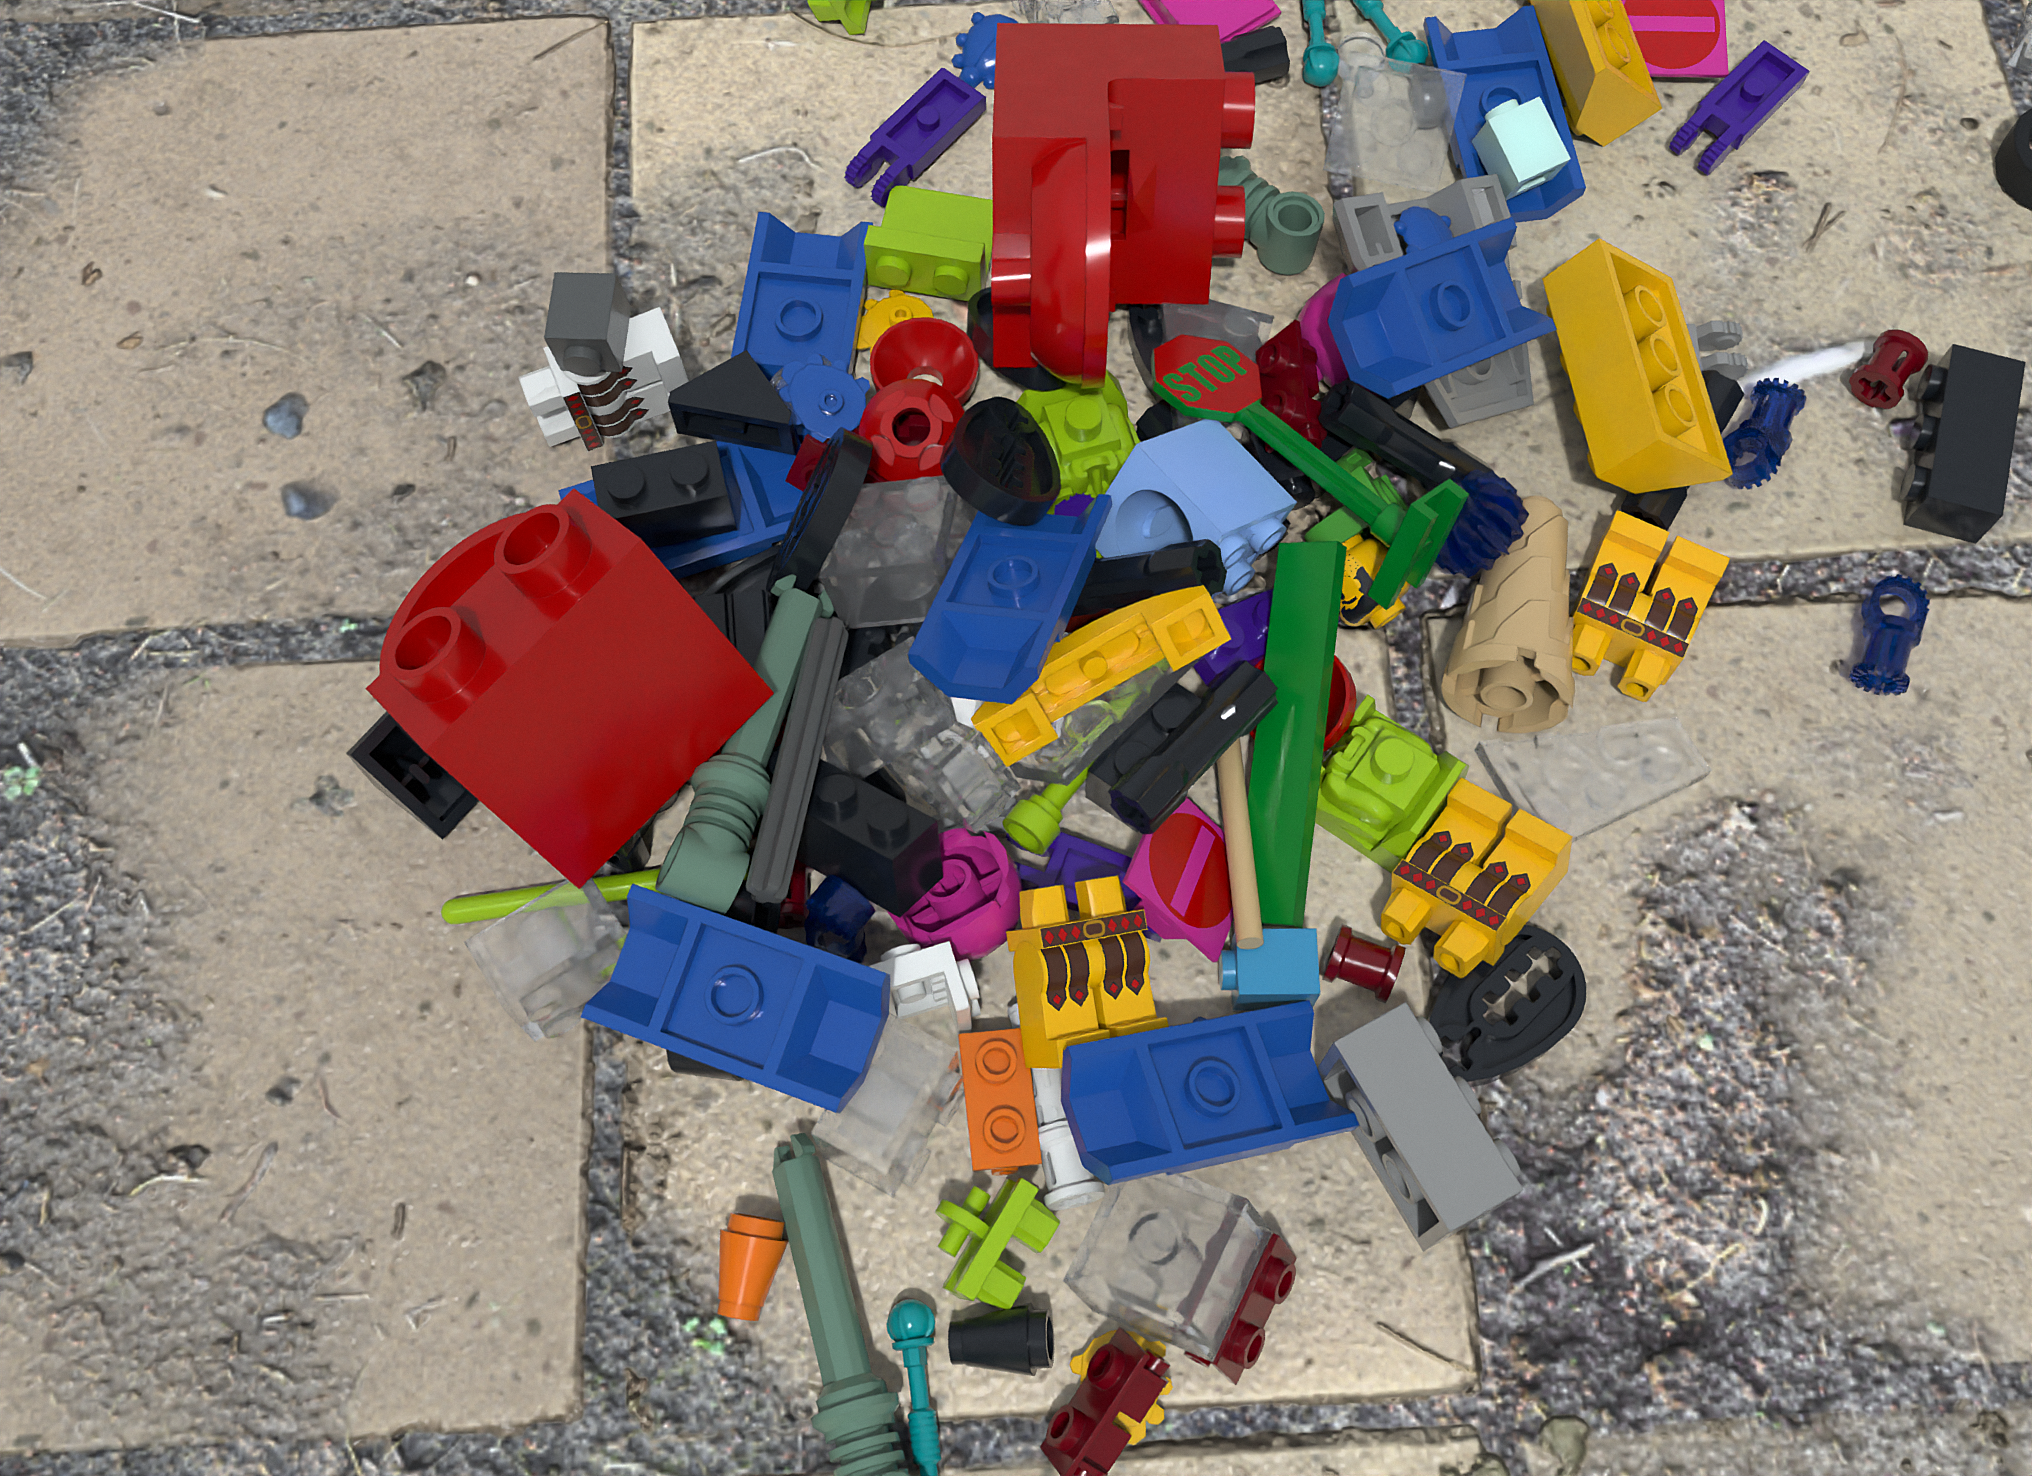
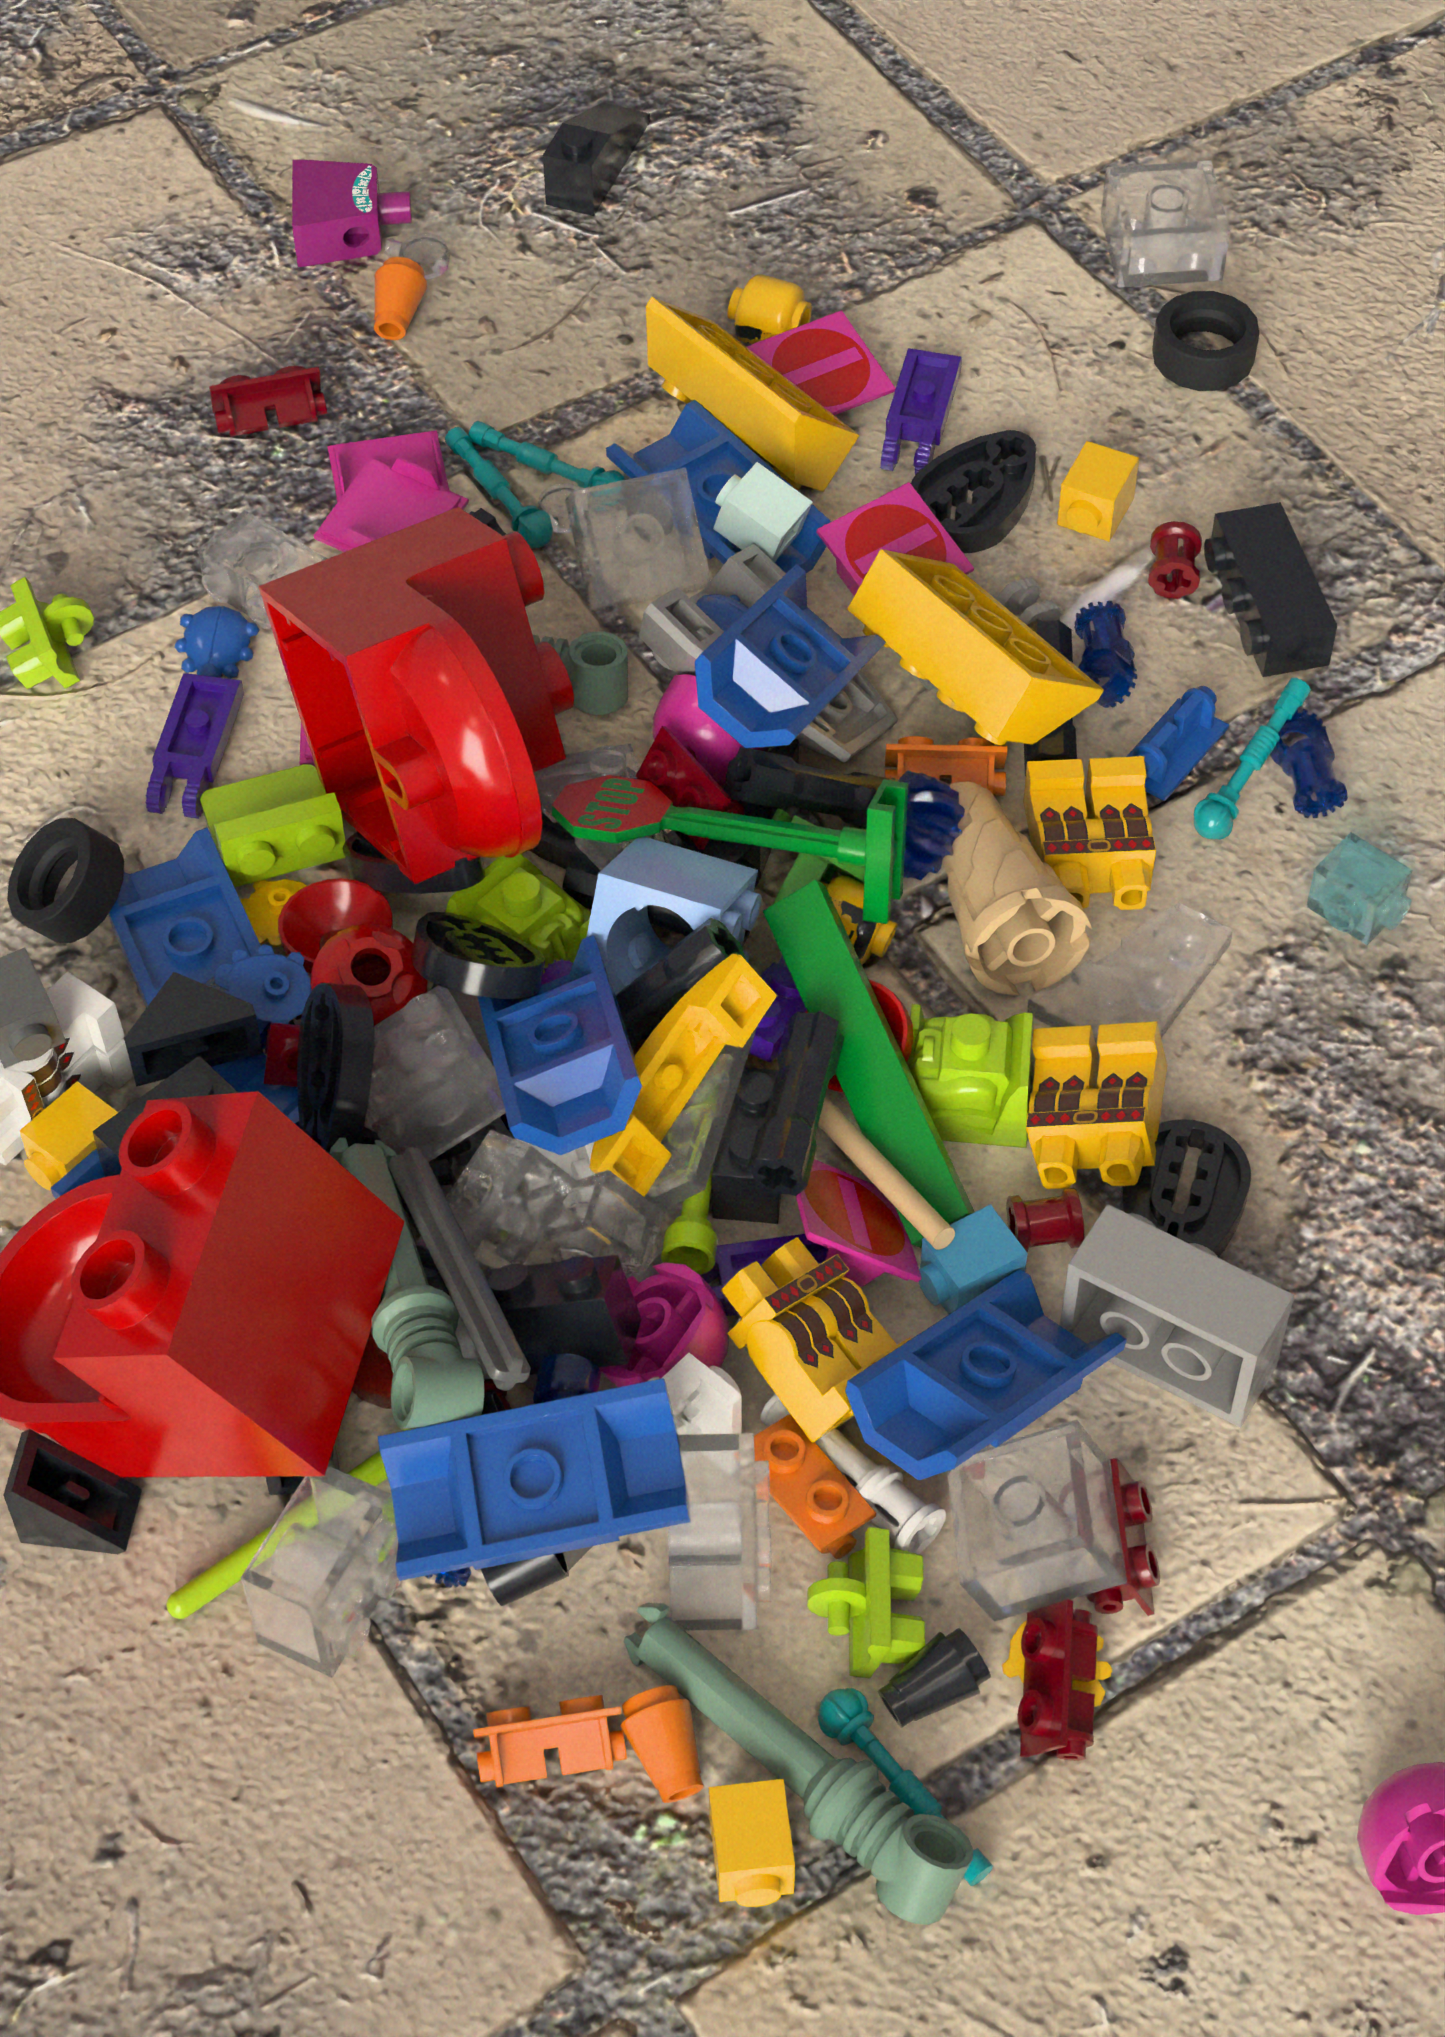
camera: 30 degrees left, 15 degrees down
none -> black tyre [7,818,124,943]
none -> yellow brick [19,1081,119,1190]
none -> orange hinge [473,1695,627,1788]
none -> yellow brick [709,1779,795,1907]
none -> piece [816,482,974,596]
none -> orange hinge [885,736,1008,800]
none -> black piece [911,430,1036,553]
none -> yellow brick [1057,441,1139,542]
none -> blue hinge [1126,686,1229,801]
none -> teal piece [1193,678,1311,840]
none -> clear light blue brick [1306,832,1413,945]

